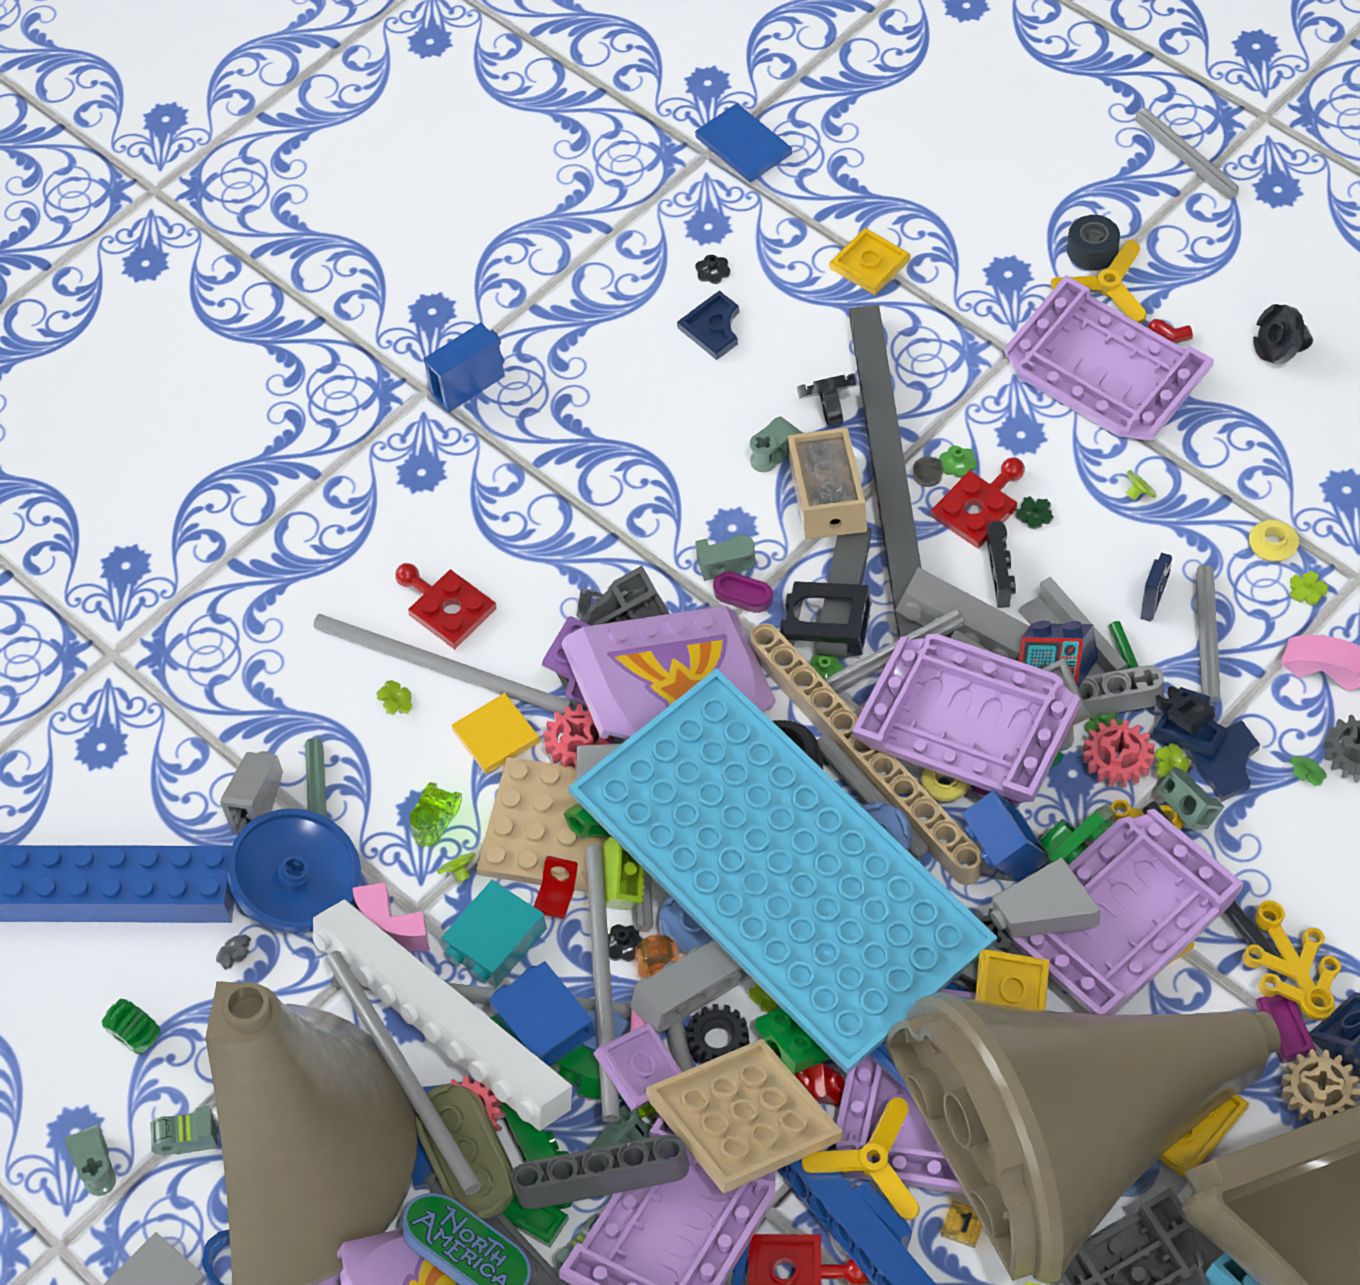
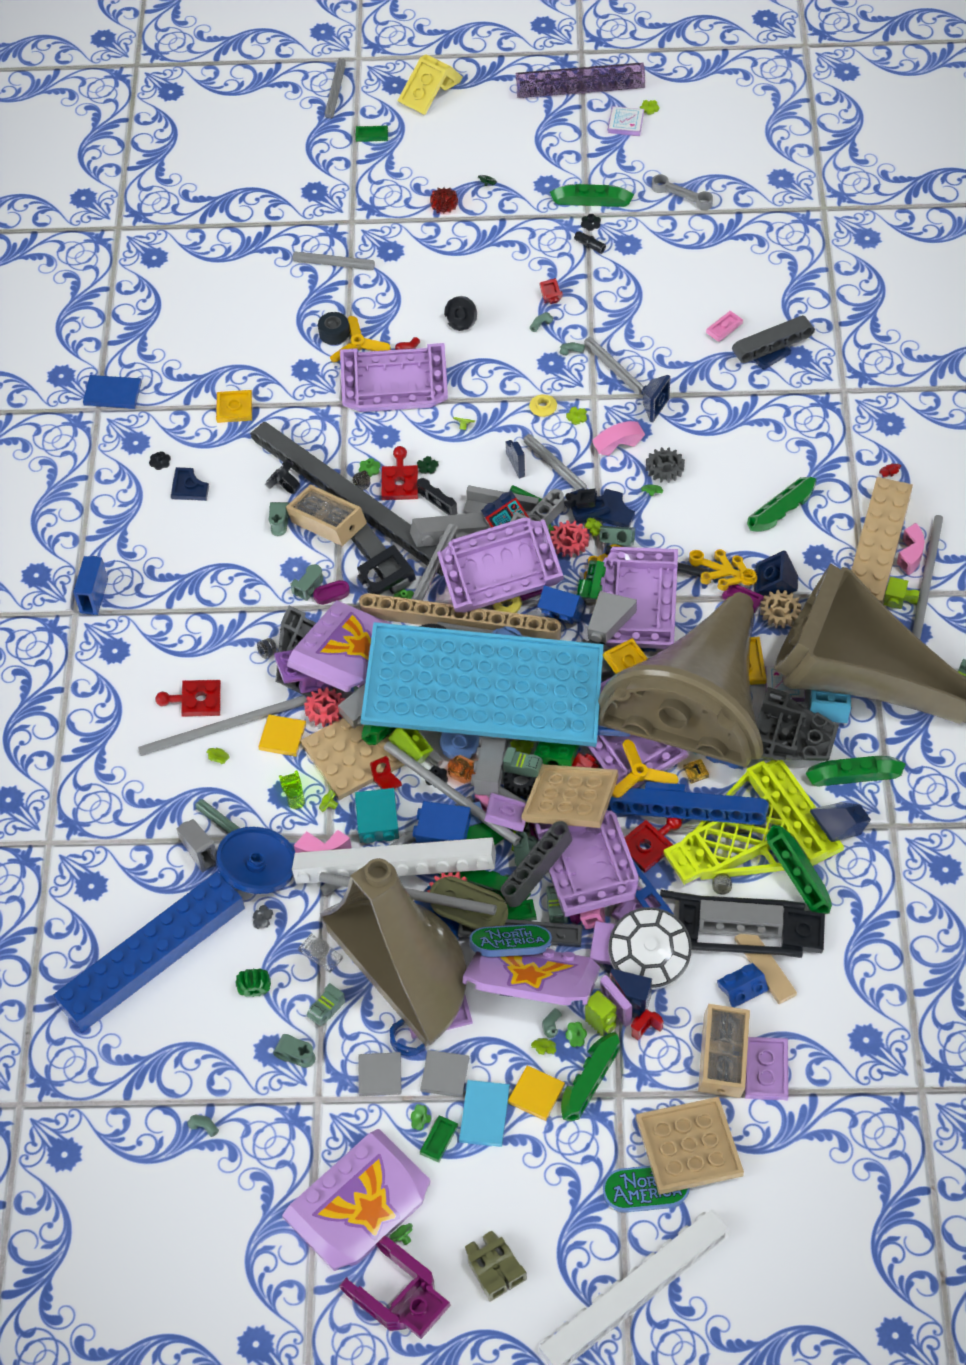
camera: 45 degrees left, 0 degrees up
none -> sand green leg [503,747,543,777]

